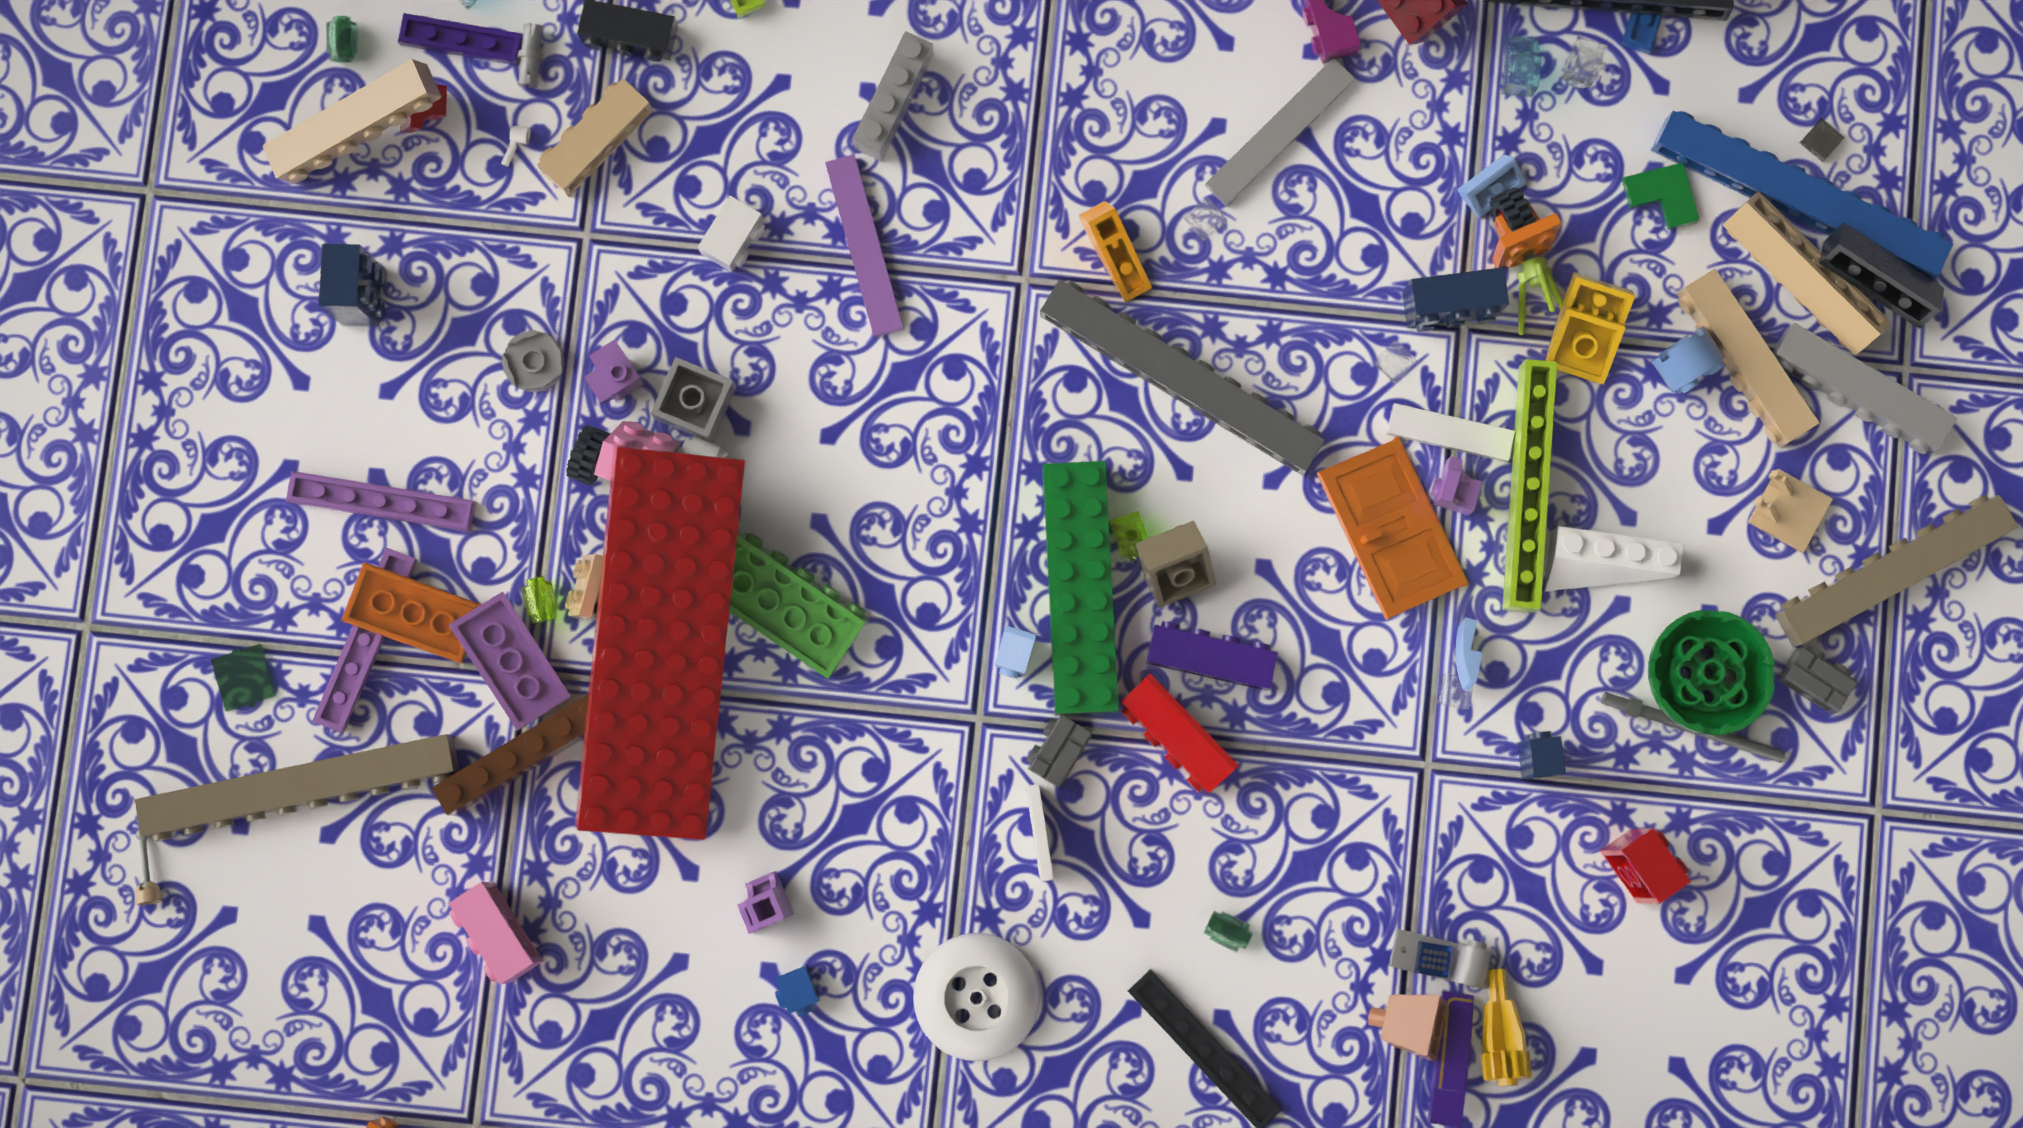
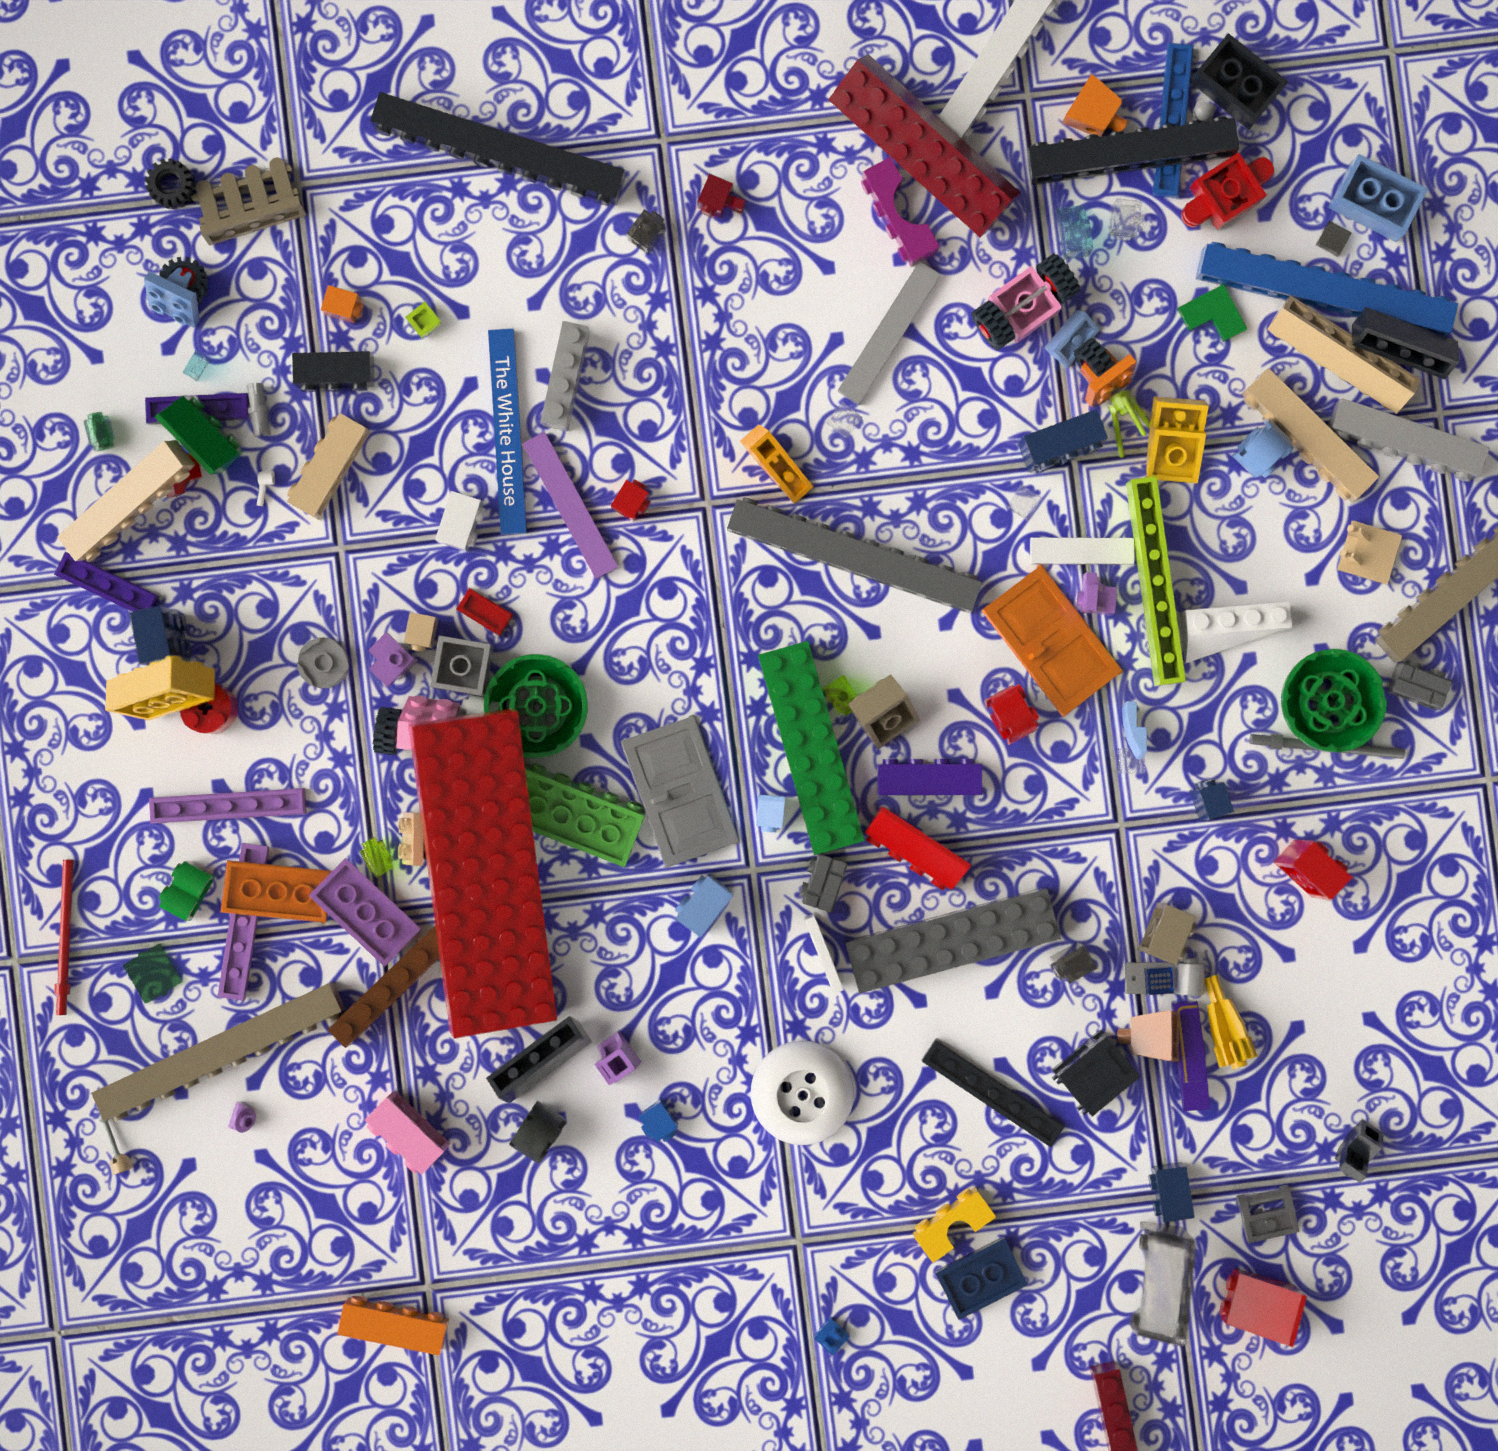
camera: 15 degrees left, 5 degrees up
clear green brick [1203,910,1253,953] -> none
none -> dark purple tile [54,552,160,612]
none -> red bar [54,859,74,1015]
none -> yellow brick [105,656,215,721]
none -> green slope [155,395,244,475]
none -> green brick [159,861,216,921]
none -> red brick [179,683,238,734]
none -> medium lavender plate [228,1102,256,1133]
none -> tan brick [404,612,439,653]
none -> red tile [456,588,514,637]
none -> green brick [484,654,588,758]
none -> black brick [486,1016,592,1104]
none -> blue tile [488,328,527,535]
none -> pearl dark grey brick [509,1100,567,1164]
none -> red brick [611,479,651,522]
none -> light grey door [620,715,740,868]
none -> medium blue brick [675,874,733,938]
none -> dark grey brick [845,887,1061,994]
none -> brick [971,253,1080,351]
none -> red brick [984,684,1039,745]
none -> clear smoke brick [1050,942,1097,984]
none -> black container [1051,1030,1141,1117]
none -> dark tan brick [1138,902,1197,965]
none -> red brick [1181,152,1274,231]
none -> medium blue brick [1328,154,1428,242]

